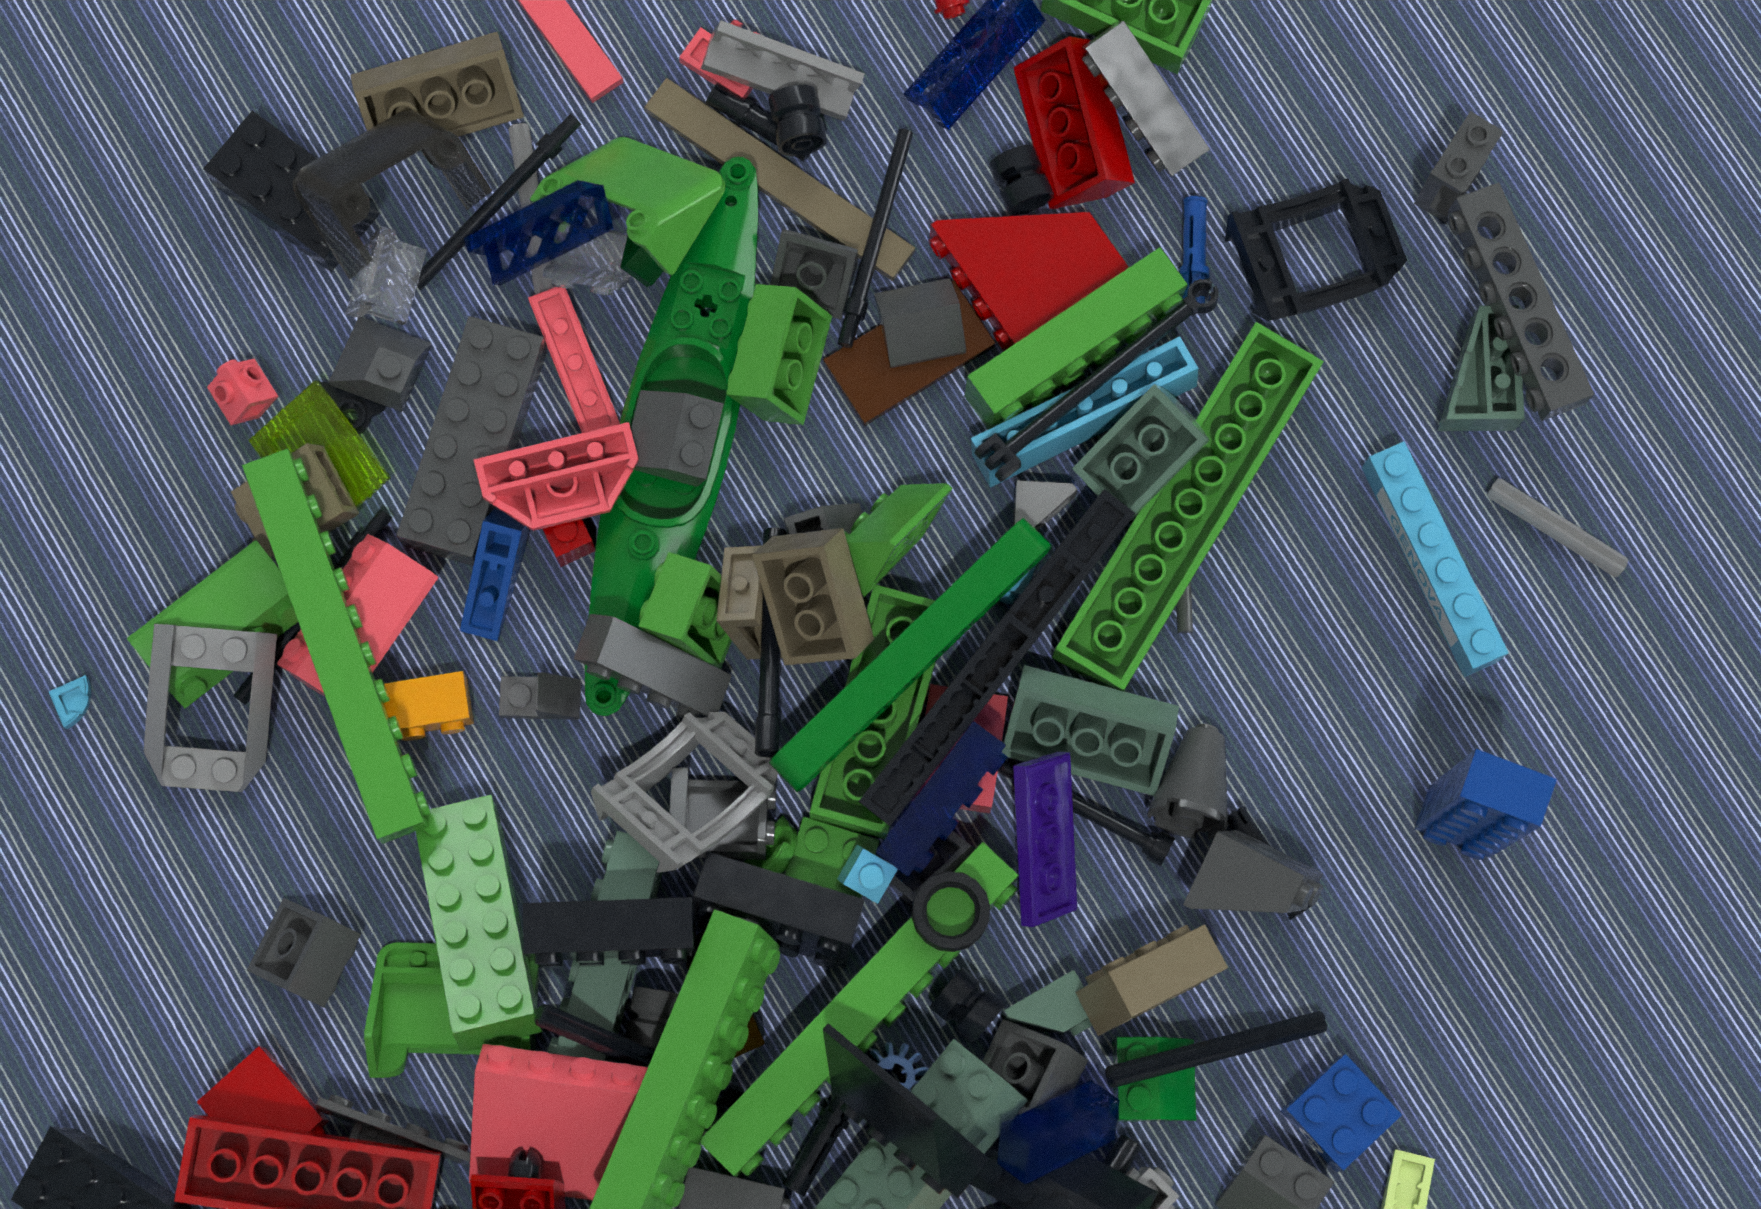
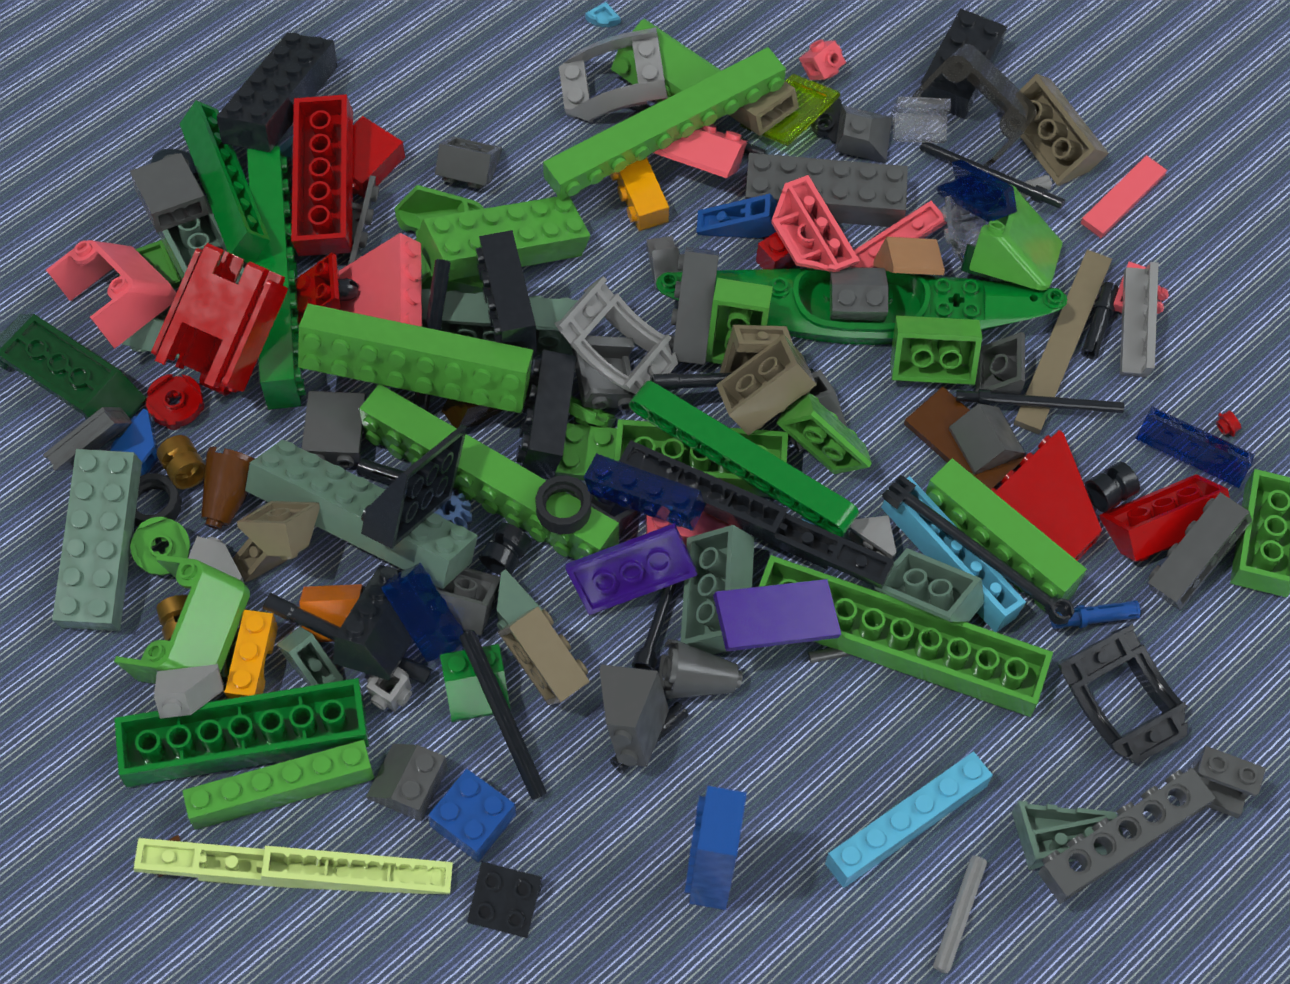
camera: 80 degrees right, 15 degrees down
black wheel [768,85,827,156] -> none
medium azure brick [837,845,898,904] -> none
none -> black hinge [467,861,542,938]
none -> dark purple tile [713,579,841,652]
none -> medium nougat slope [873,237,945,275]

